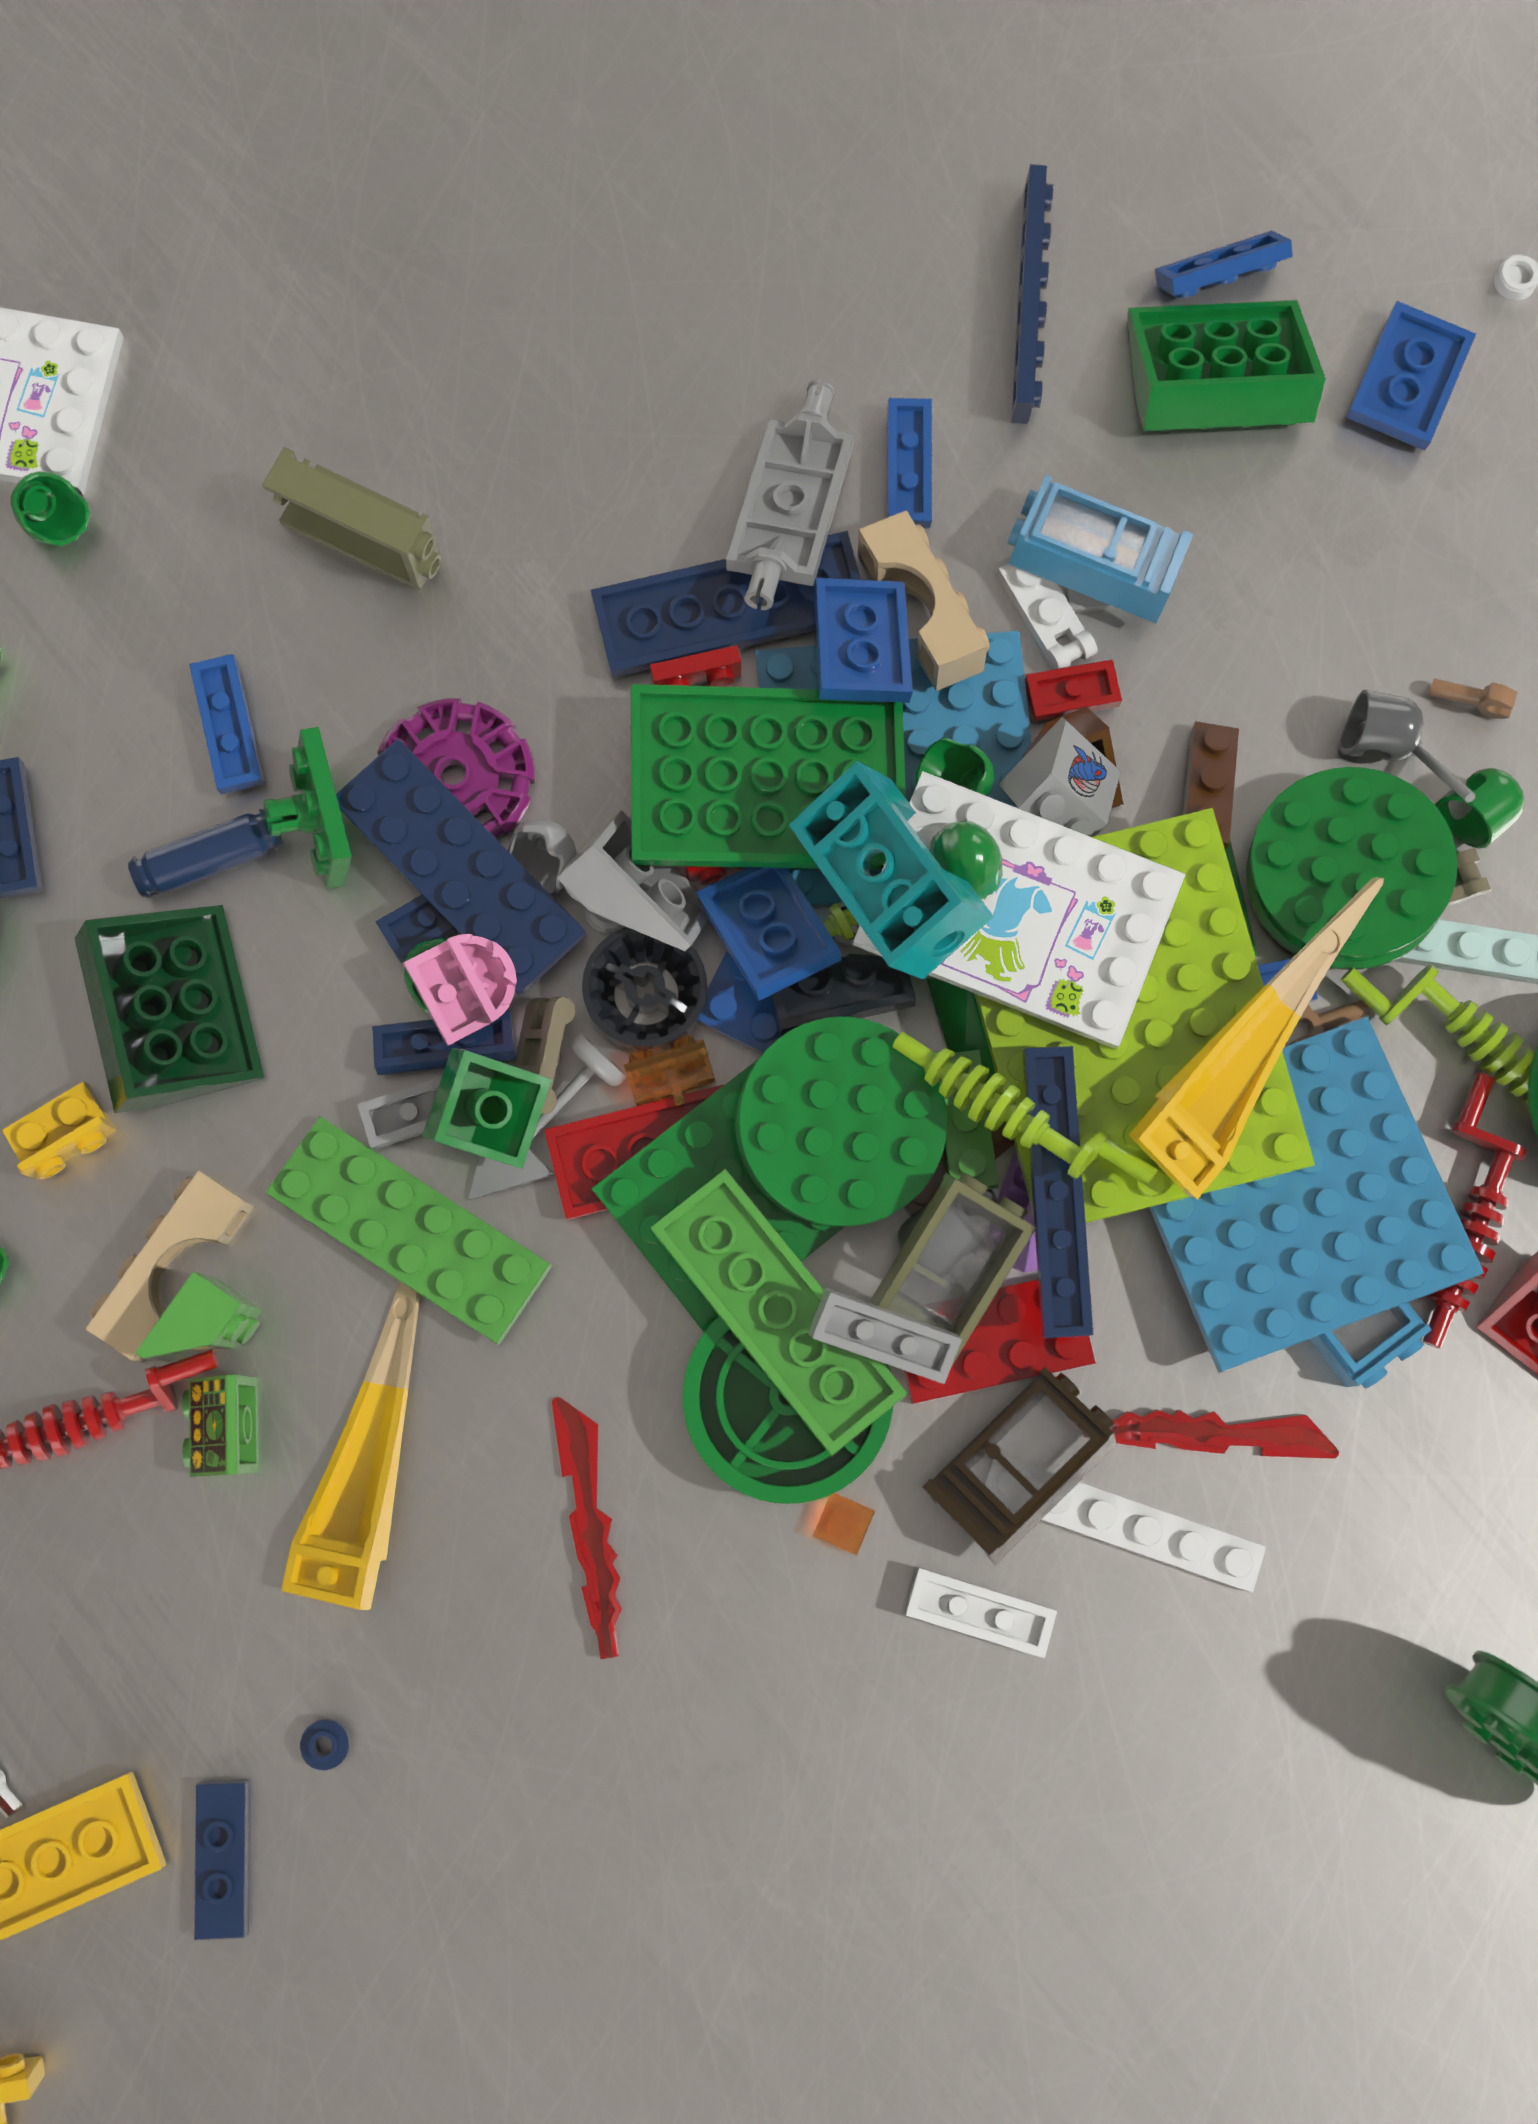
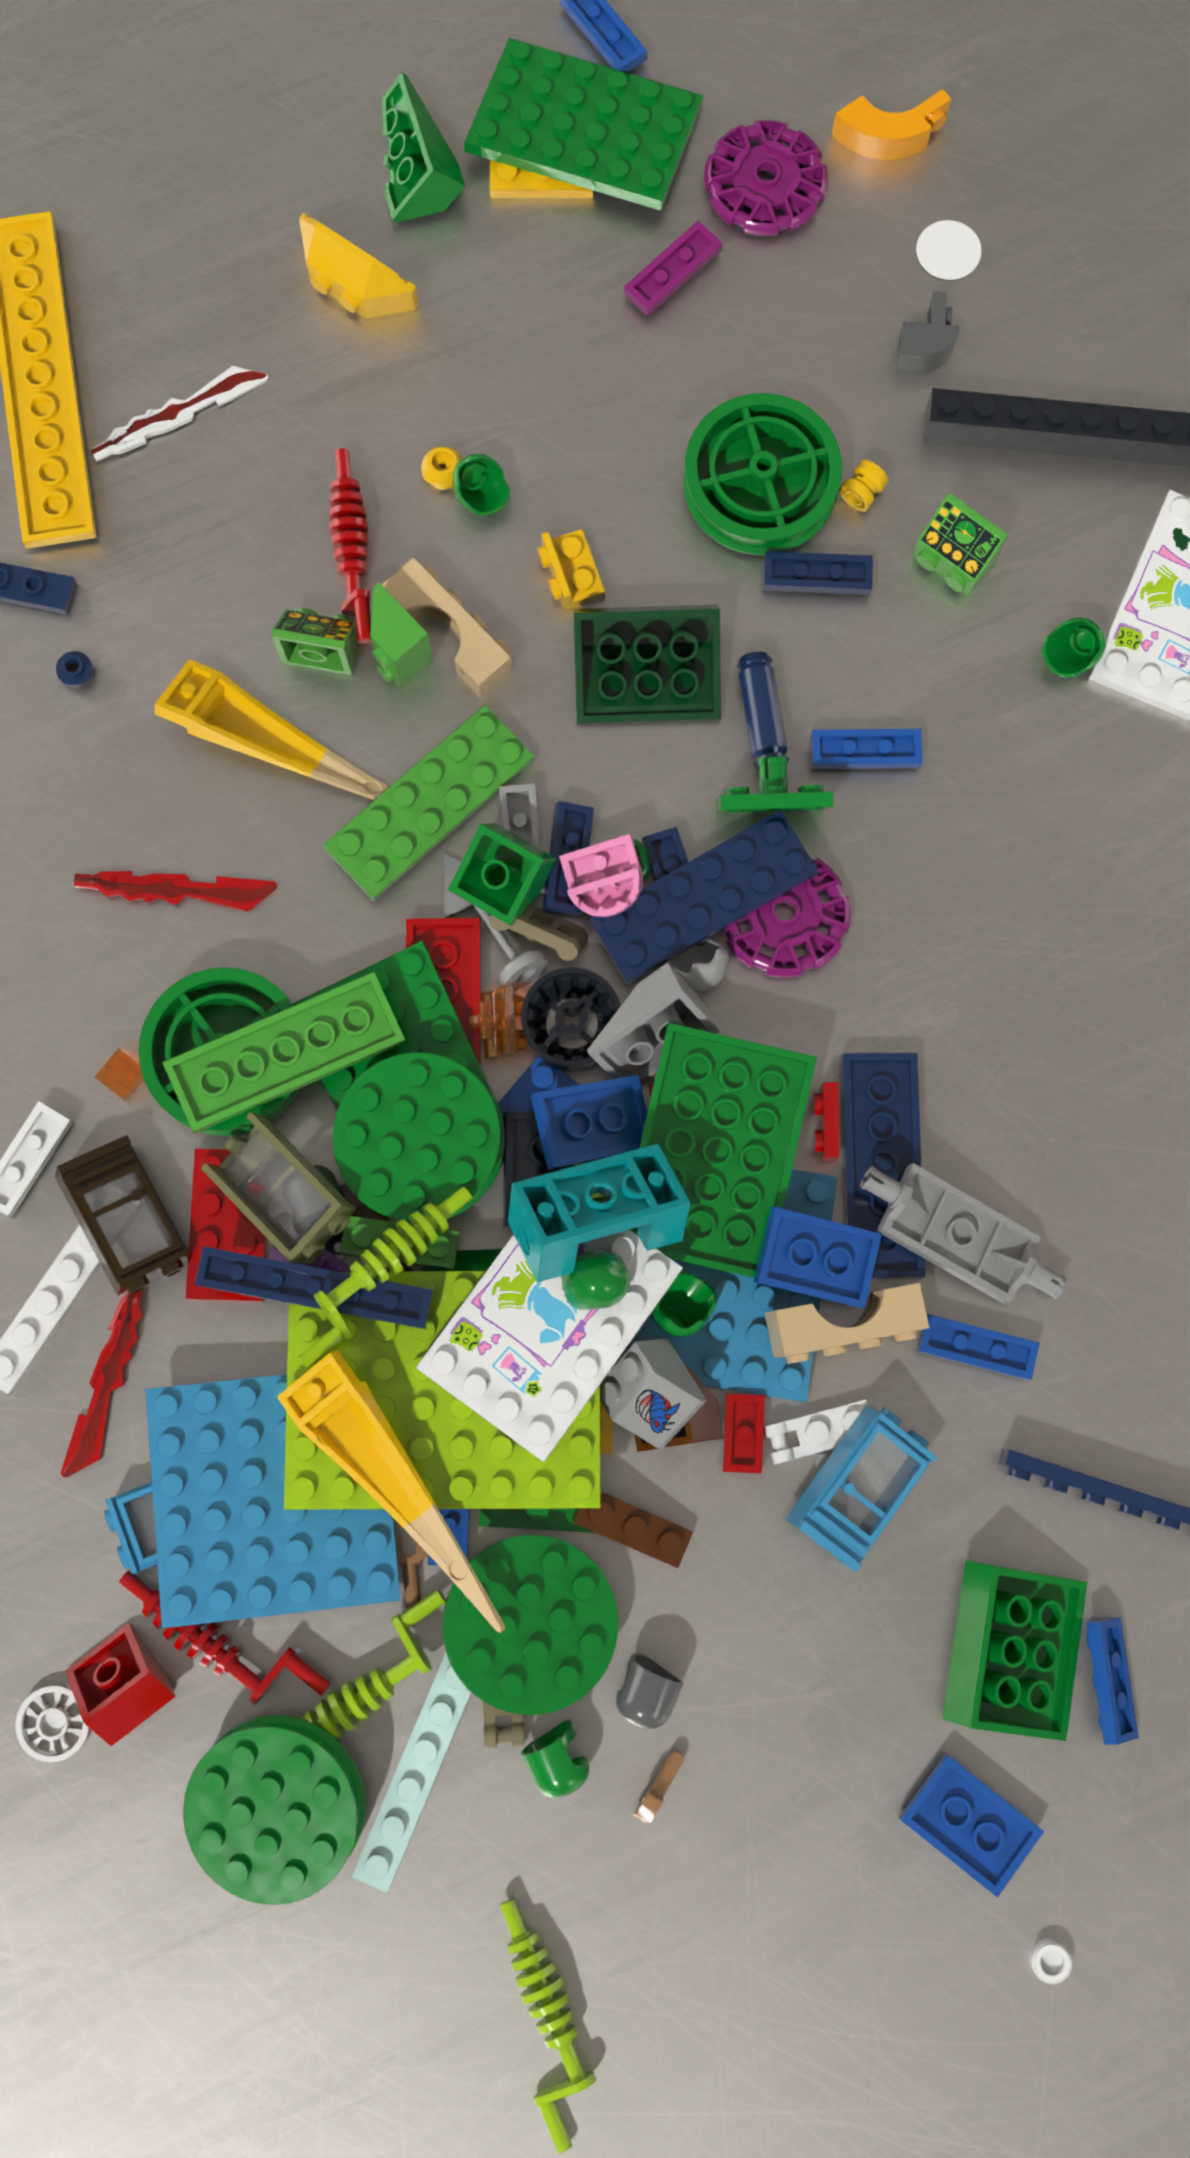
camera: 110 degrees right, 0 degrees up
olive door [262,447,442,590] -> none
light grey plate [808,1288,962,1384] -> none
light grey piece [1411,741,1475,803] -> none

